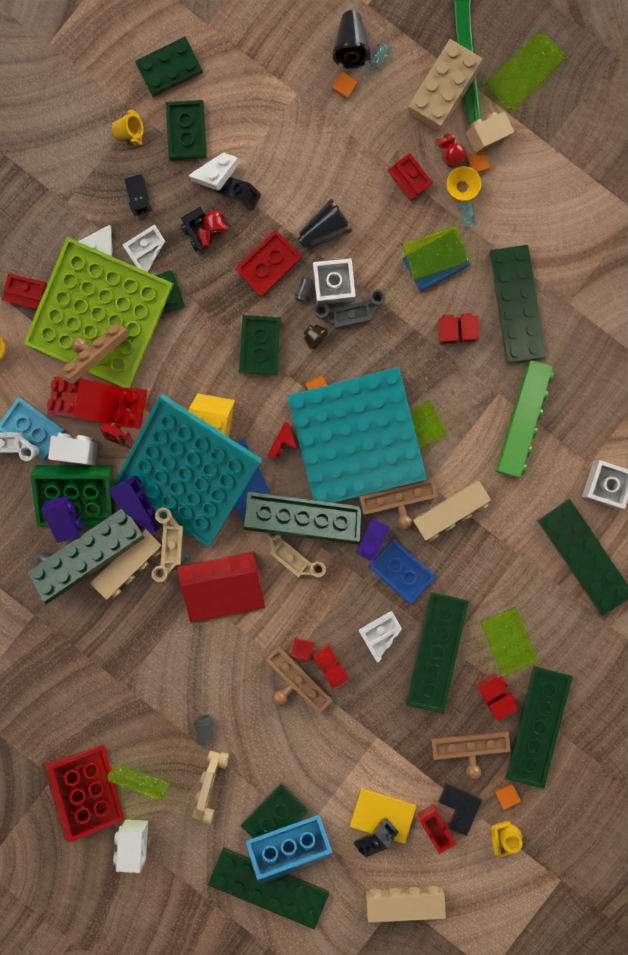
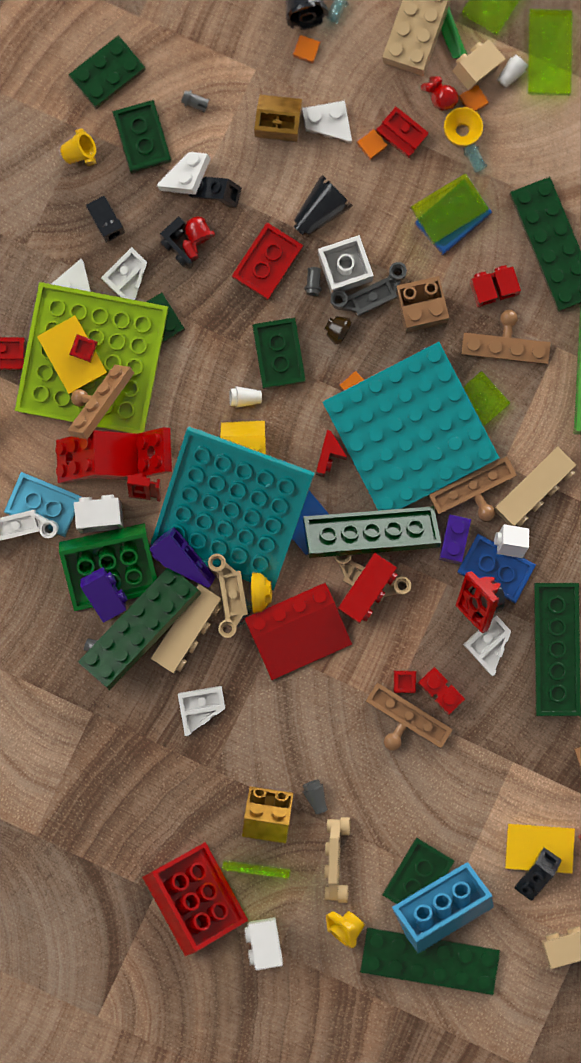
camera: 15 degrees left, 5 degrees down
none -> yellow tile [37,315,107,394]
none -> red tile [69,334,98,363]
none -> white wing [178,686,225,736]
none -> dark grey pin [181,90,210,112]
none -> white cone [229,386,262,408]
none -> pearl gold slope [242,787,293,843]
none -> yellow piece [251,572,272,613]
none -> pearl gold slope [254,94,302,142]
none -> white wing [302,101,352,143]
none -> yellow piece [326,911,365,949]
none -> red brick [338,553,398,624]
none -> orange tile [357,129,387,160]
none -> medium nougat slope [396,276,449,333]
none -> red piece [455,571,505,633]
none -> medium nougat plate [461,310,551,364]
none -> white brick [494,524,529,558]
none -> white cone [497,55,528,88]
none -> clear neon green tile [527,9,572,95]

